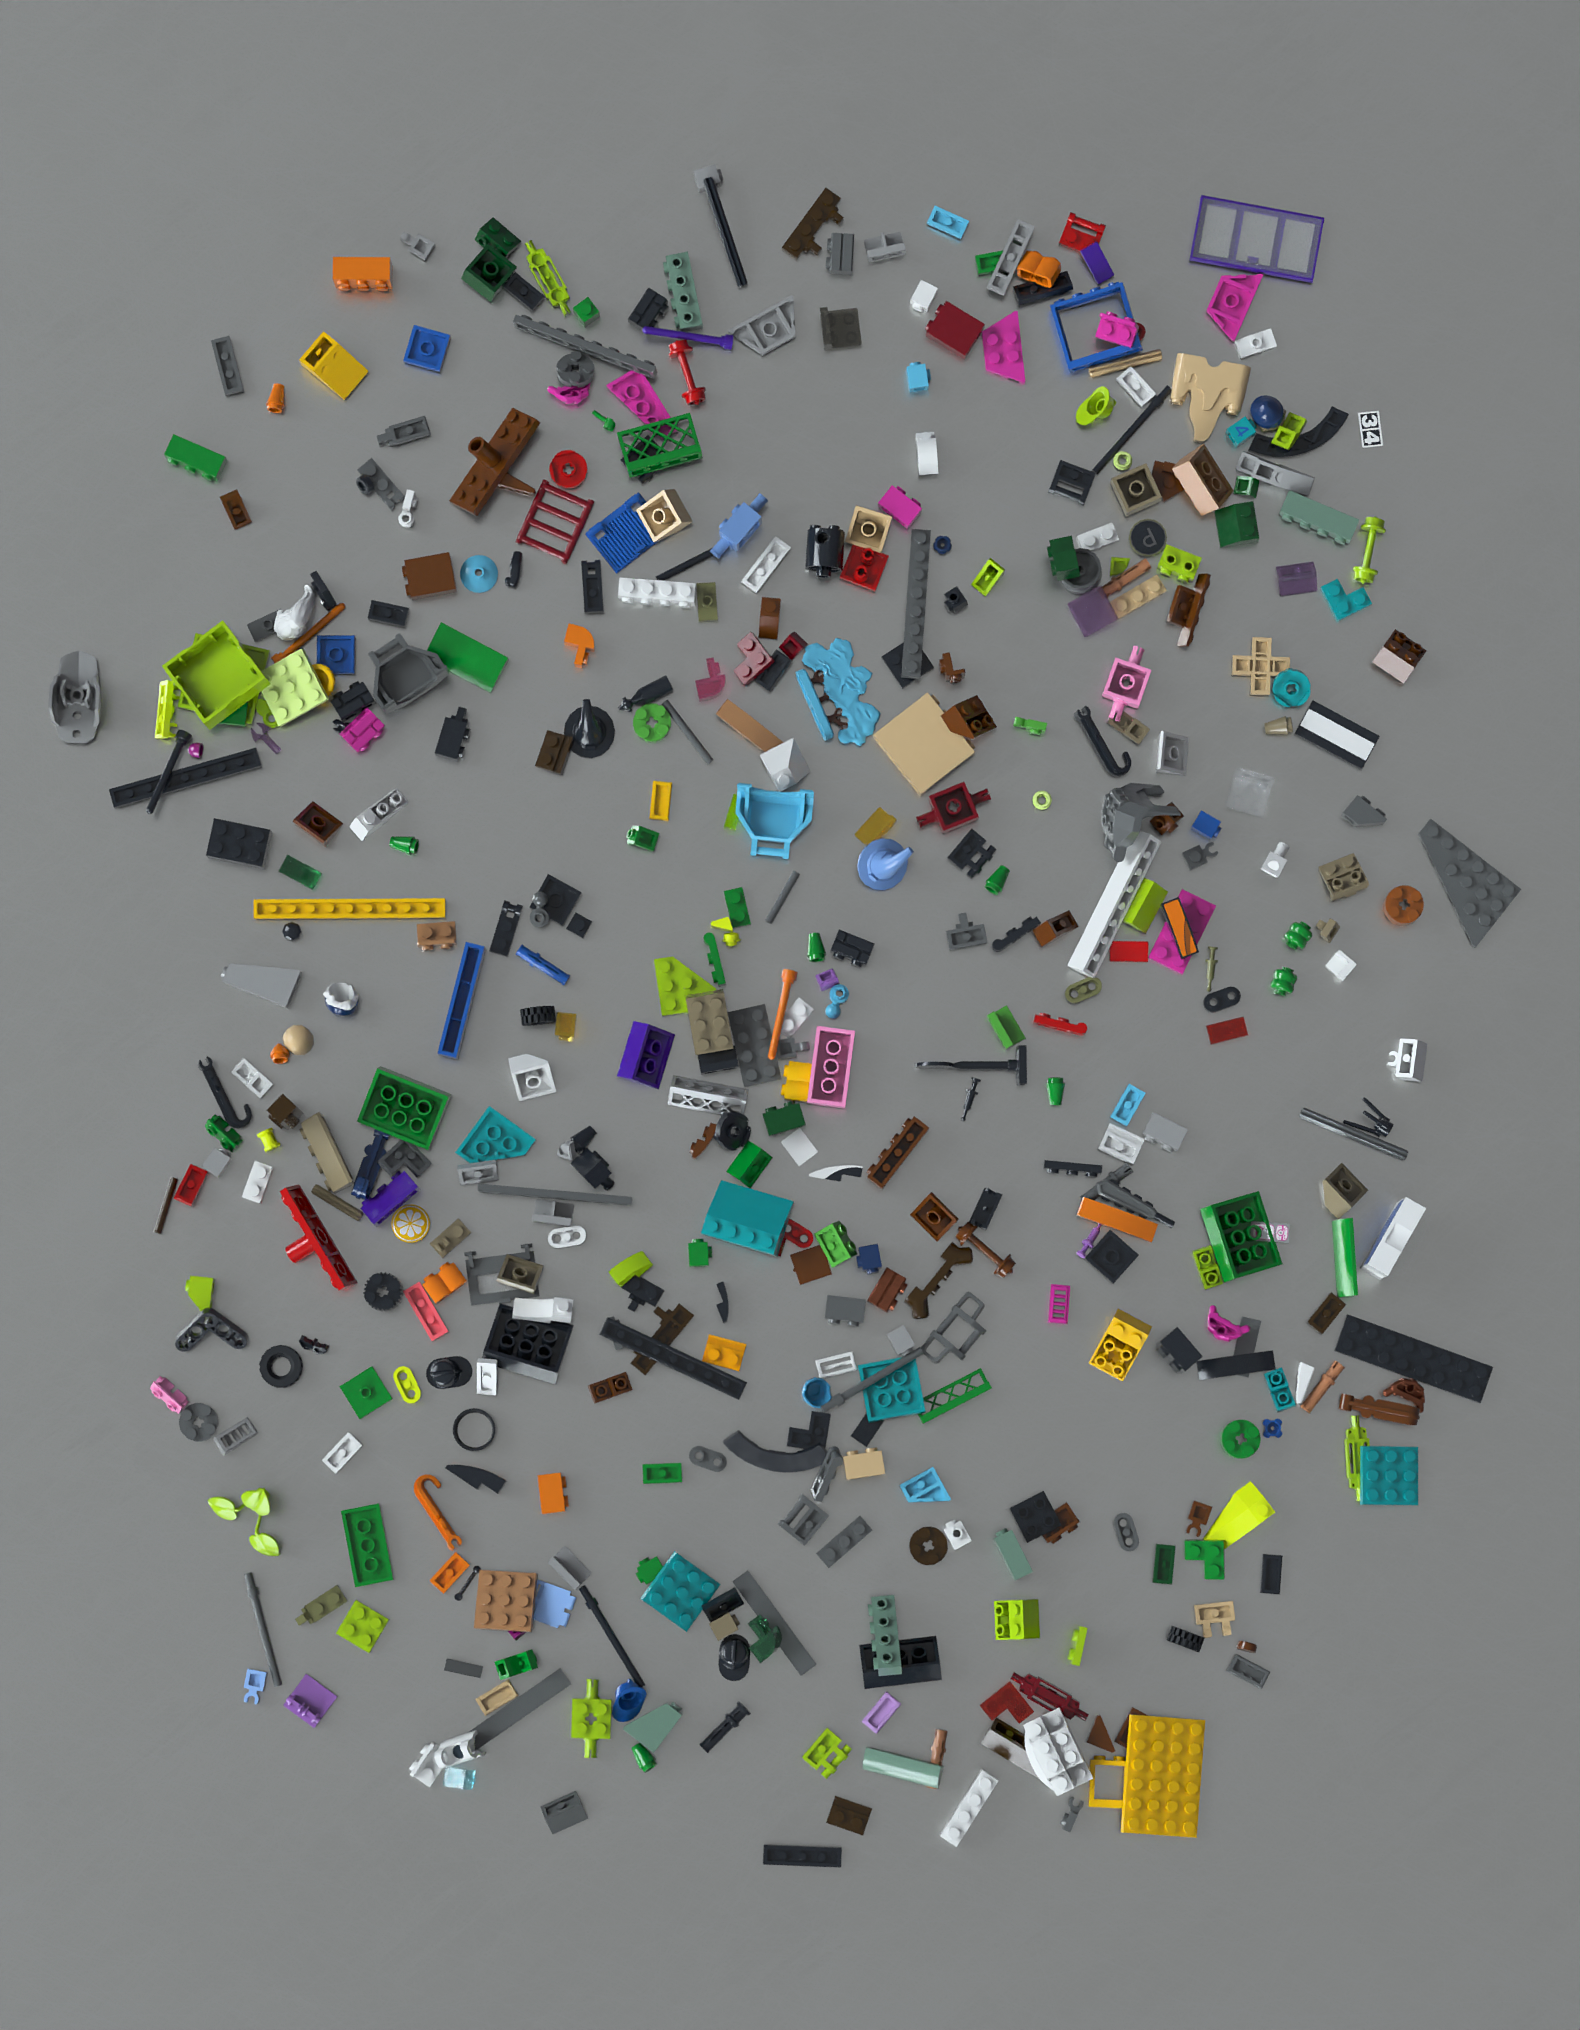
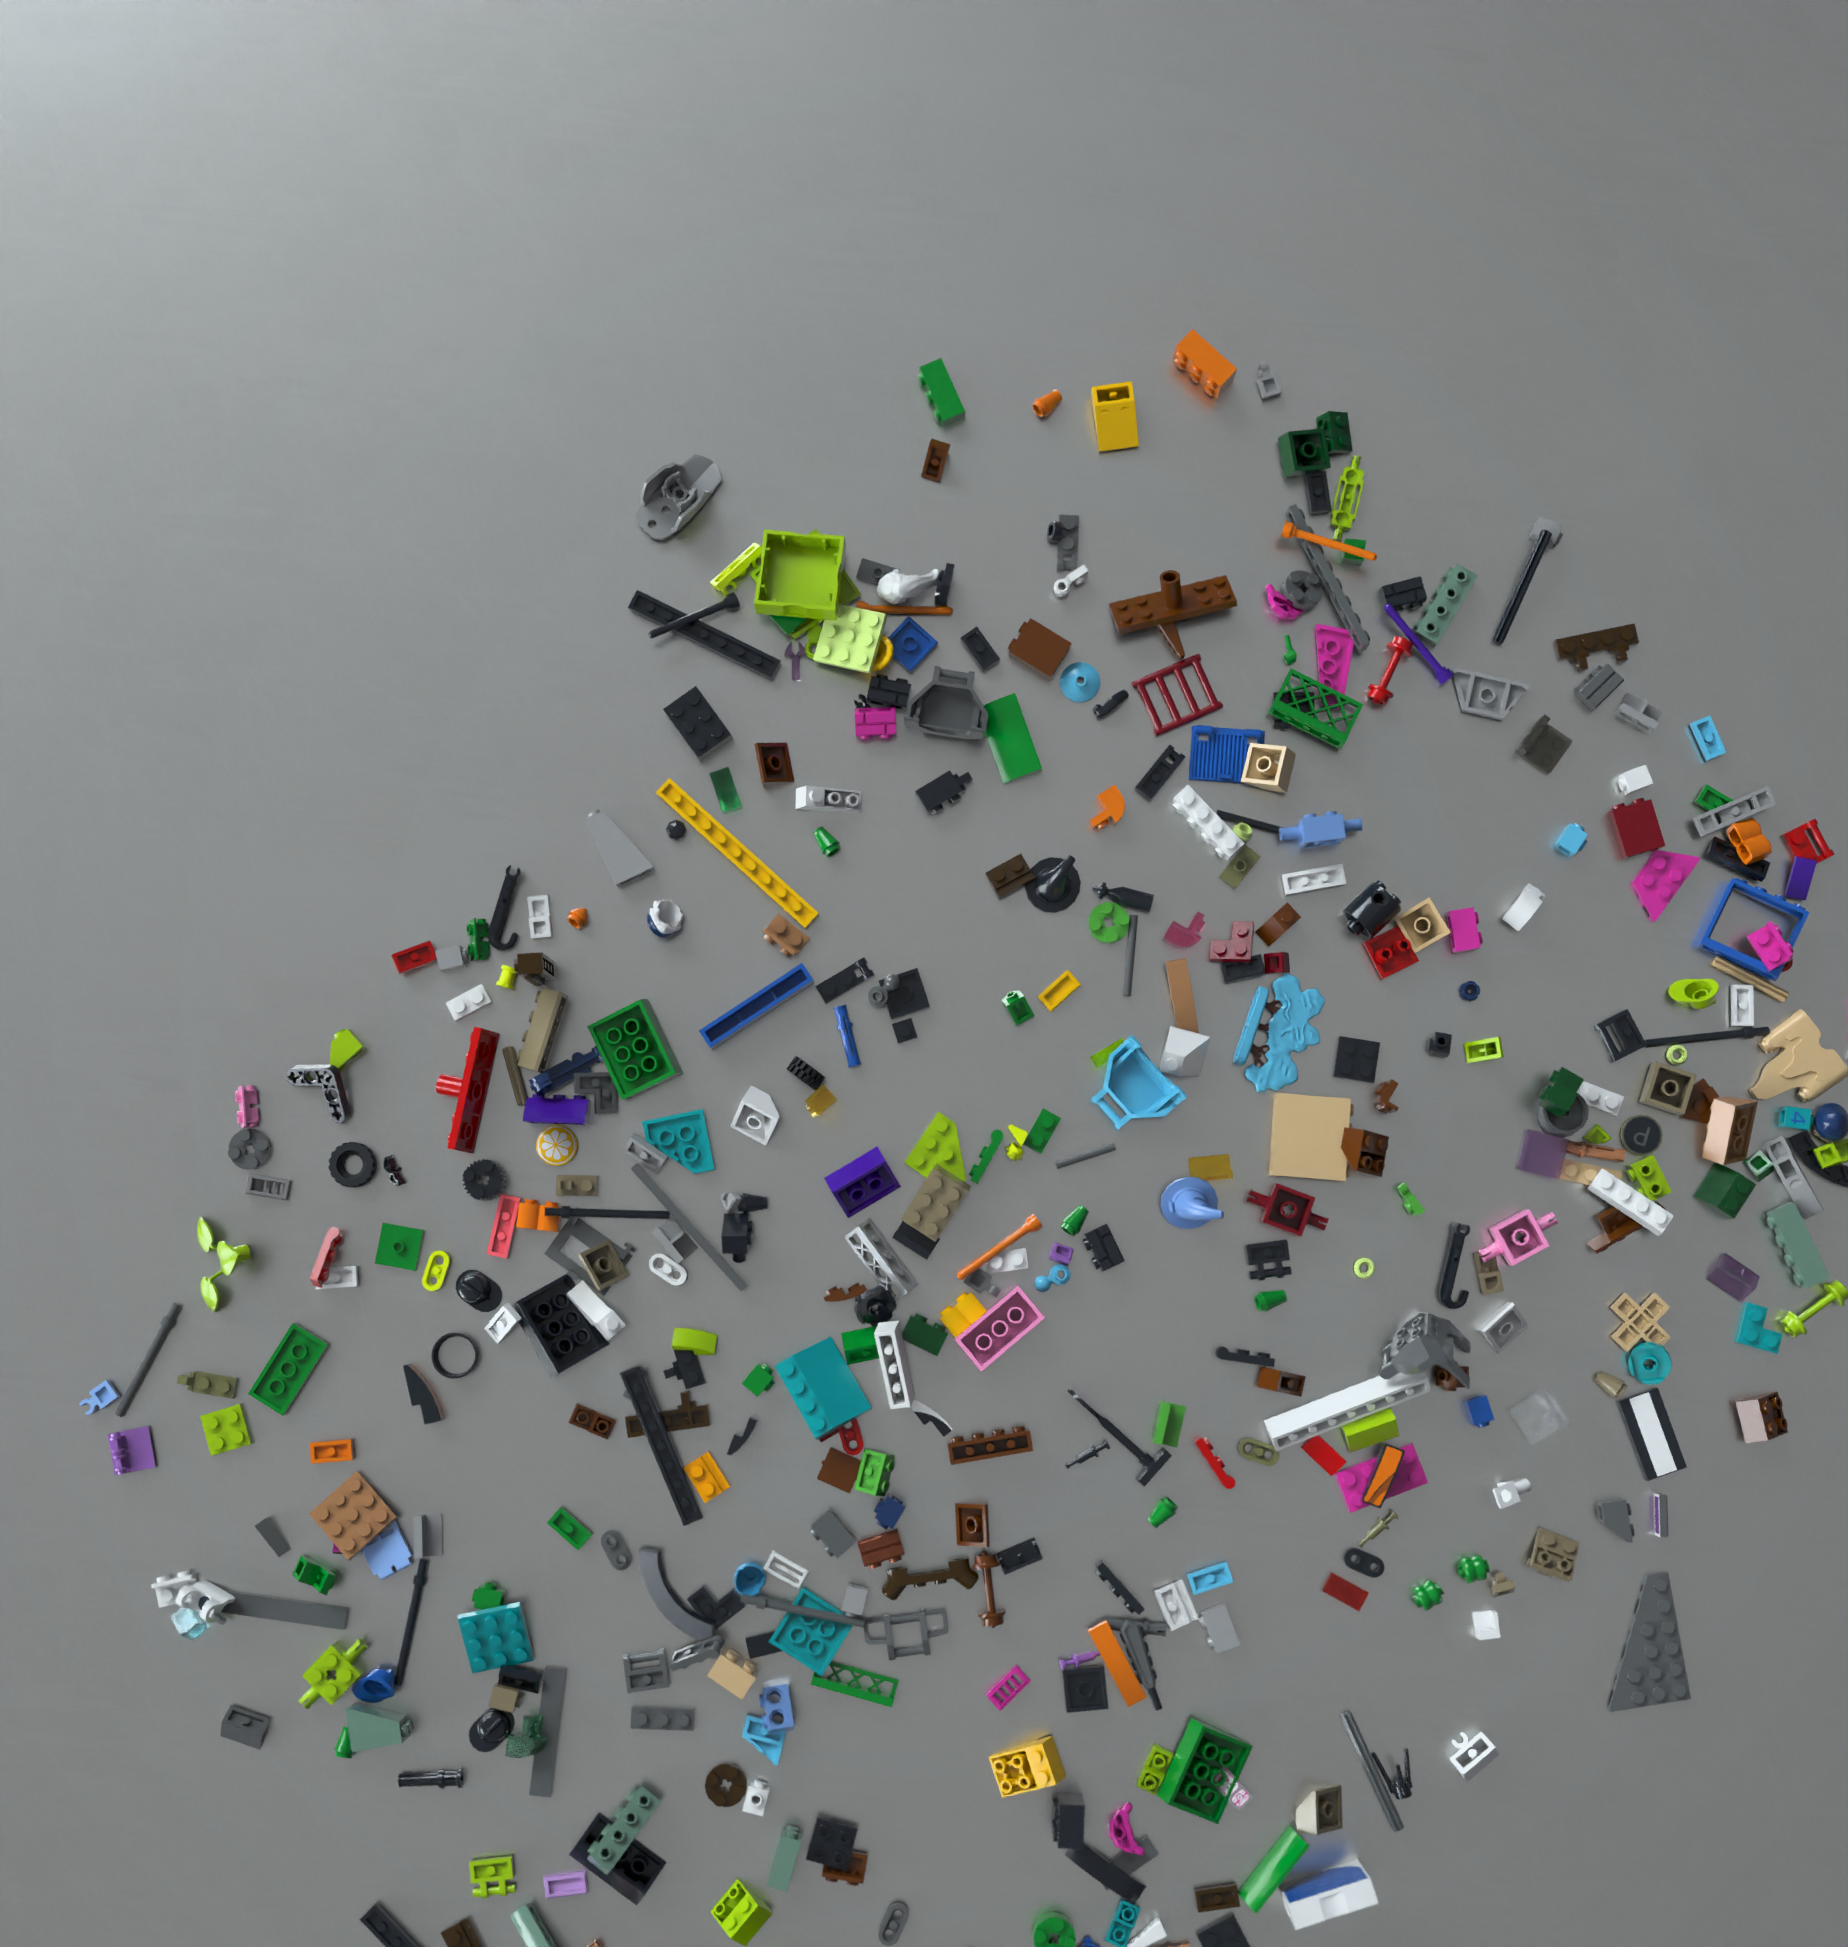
camera: 45 degrees right, 0 degrees up
dark brown piece [154,1177,178,1234] -> none
magenta hinge [188,742,204,758] -> none
dark grey plate [211,336,244,396] -> none
tan hair [283,1025,314,1055] -> none
dark grey hinge [377,416,431,446] -> none
blue plate [403,325,451,372] -> none
orange piece [414,1475,462,1551] -> none
black hinge [454,1566,481,1601] -> none
tan tile [475,1679,519,1716] -> none
orange brick [537,1472,569,1514] -> none
red plate [549,450,588,489] -> none
dark grey plate [728,1004,782,1087] -> none
white sticker [781,1128,818,1166] -> none
dark grey plate [901,529,931,679] -> none
dark grey hinge [946,913,988,950] -> none
dark grey plate [1182,842,1218,871] -> none
dark orange brick [1383,885,1424,926] -> none
none -> plate [309,1227,344,1288]
none -> black bar [545,1206,669,1219]
none -> medium blue brick [759,1684,794,1734]
none -> white brick [874,1321,915,1409]
none -> yellowish green plate [1232,823,1252,841]
none -> orange piece [1281,521,1377,561]
none -> white brick [1587,1168,1674,1236]
none -> dark grey tile [1654,1493,1668,1537]

